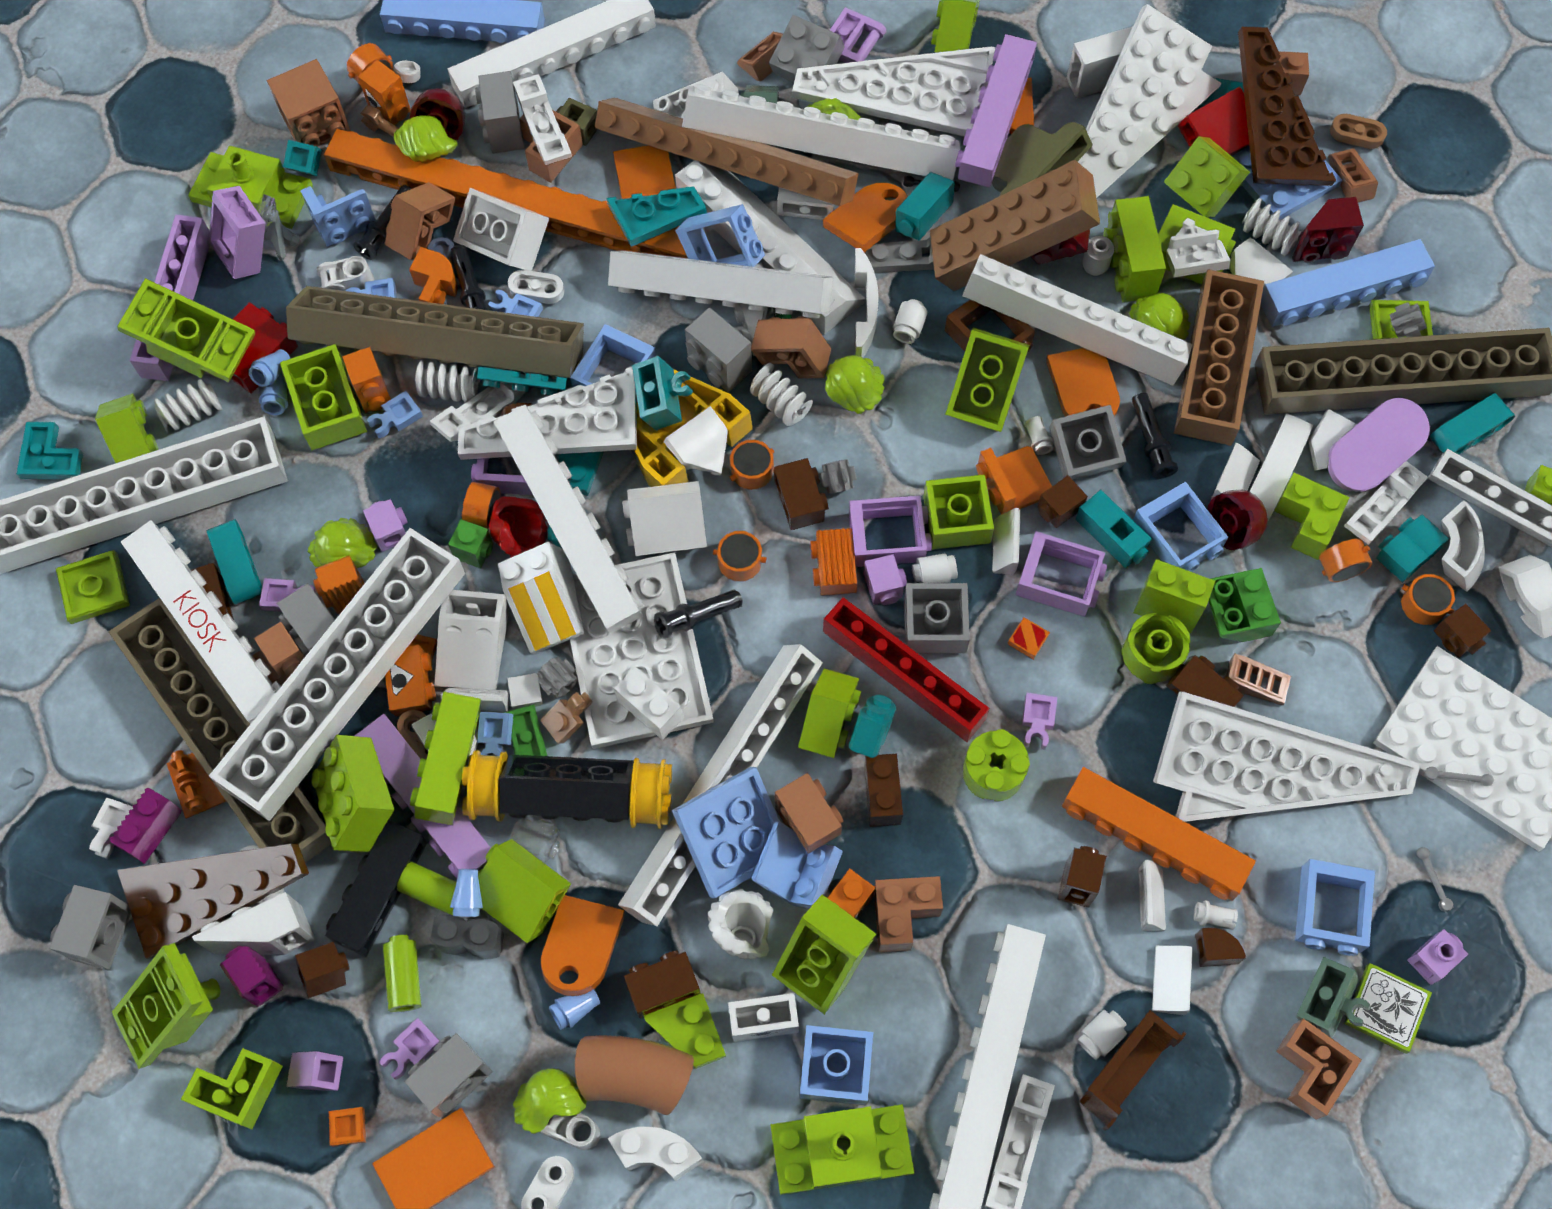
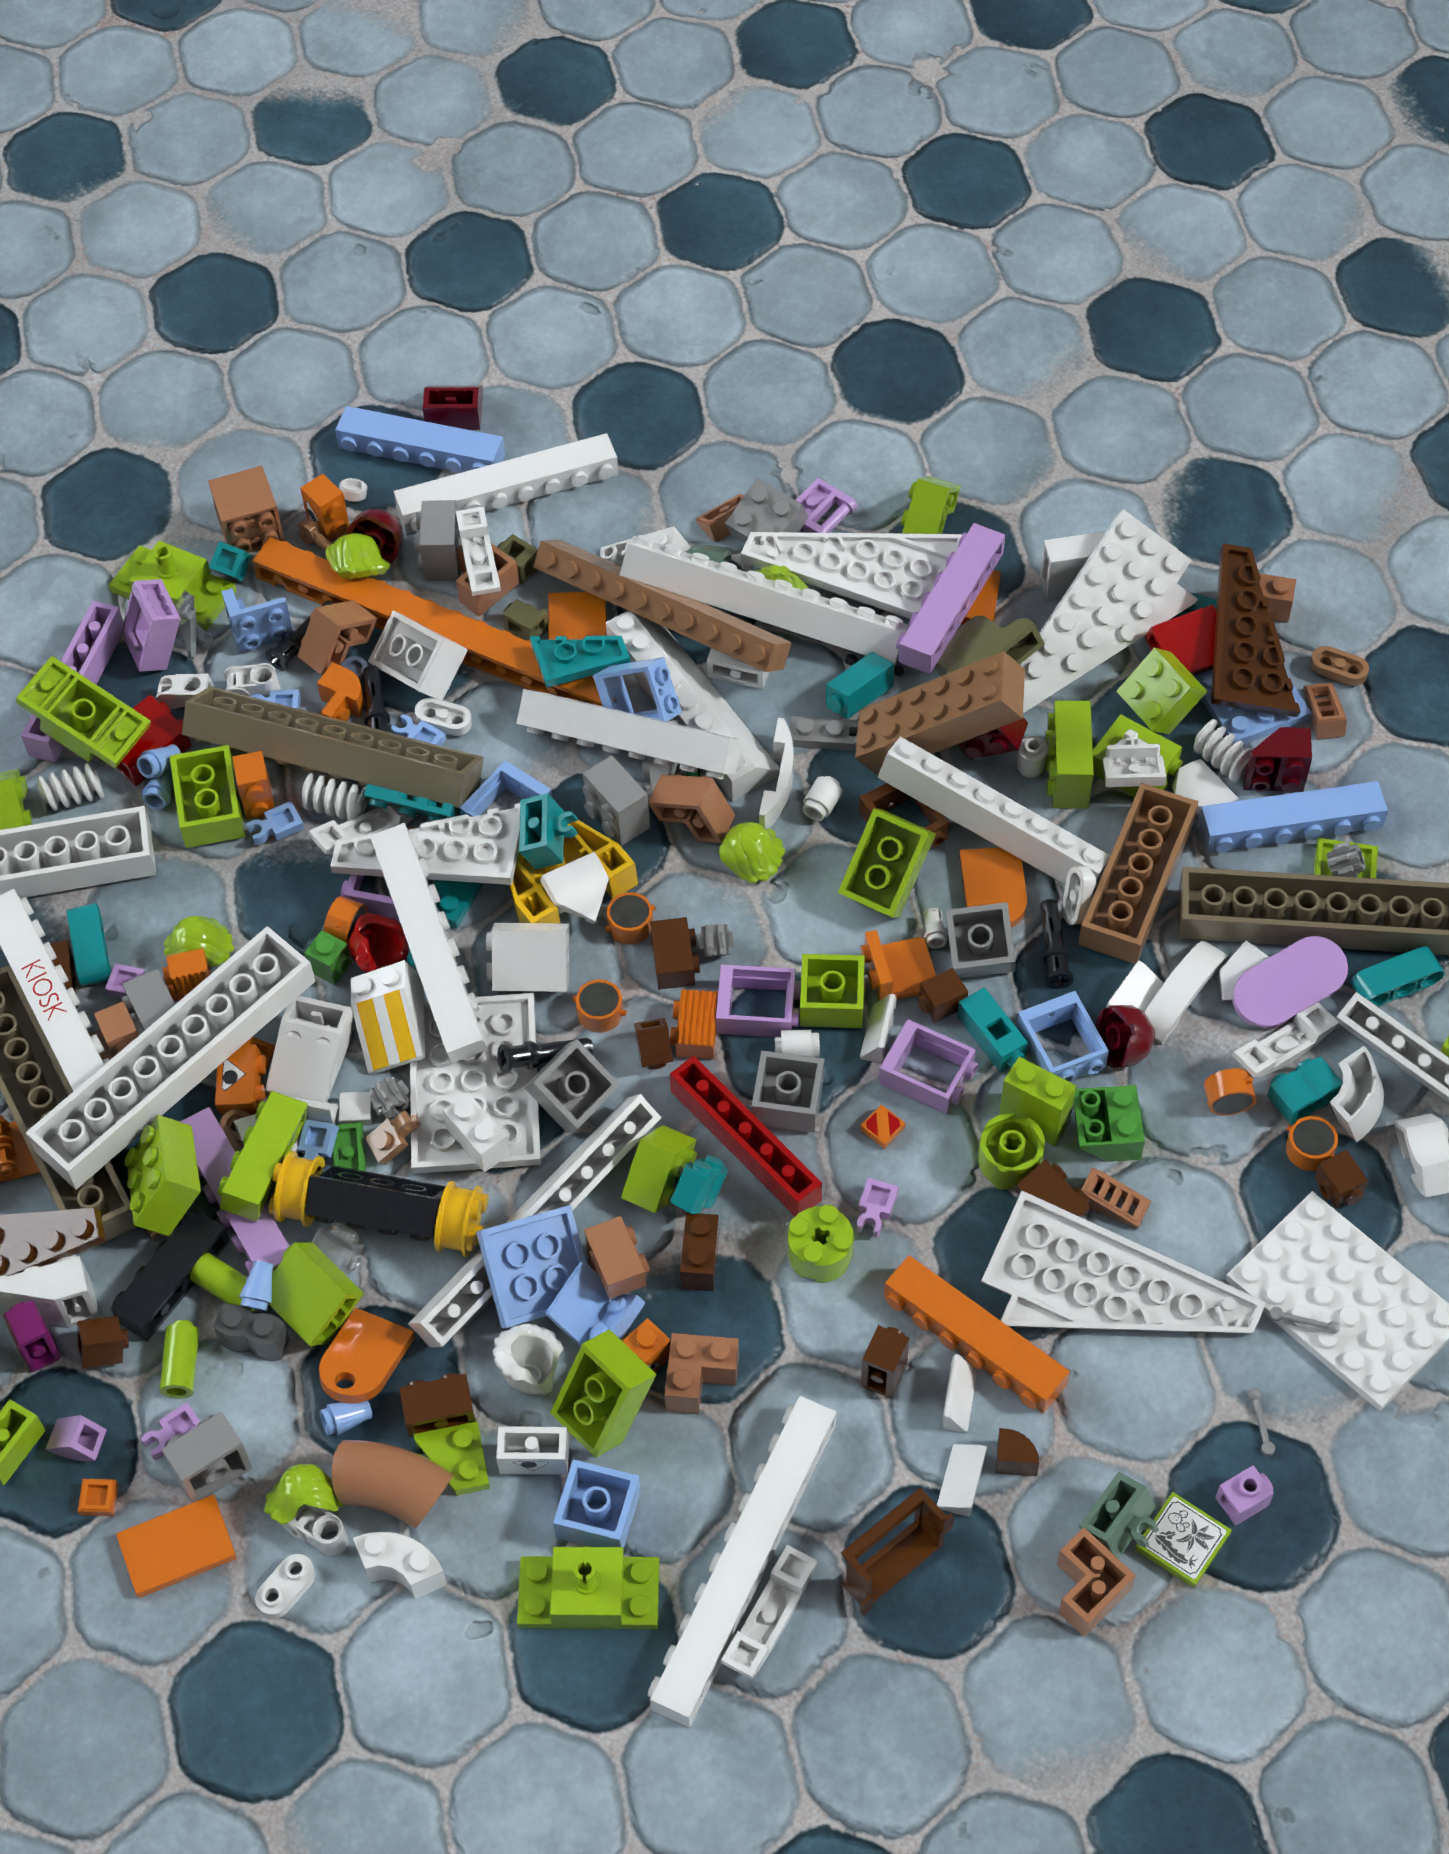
camera: 10 degrees right, 10 degrees down
orange piece [347,43,393,86] -> none
lavender brick [363,499,408,552] -> none
white piece [750,363,813,426] -> none
orange tile [823,183,908,253] -> none
lavender brick [863,554,907,605] -> none
white brick [1077,1010,1127,1060] -> none
lime hair [1129,293,1191,340] -> none
white pin [1194,900,1238,930] -> none
lime brick [1274,473,1350,560] -> none
light blue window [1295,859,1375,956] -> none
none -> white leg [156,674,214,709]
none -> olive brick [503,599,549,641]
none -> light grey brick [523,1039,620,1133]
none -> reddish brown brick [634,1018,673,1069]
none -> white plate [1062,866,1096,925]

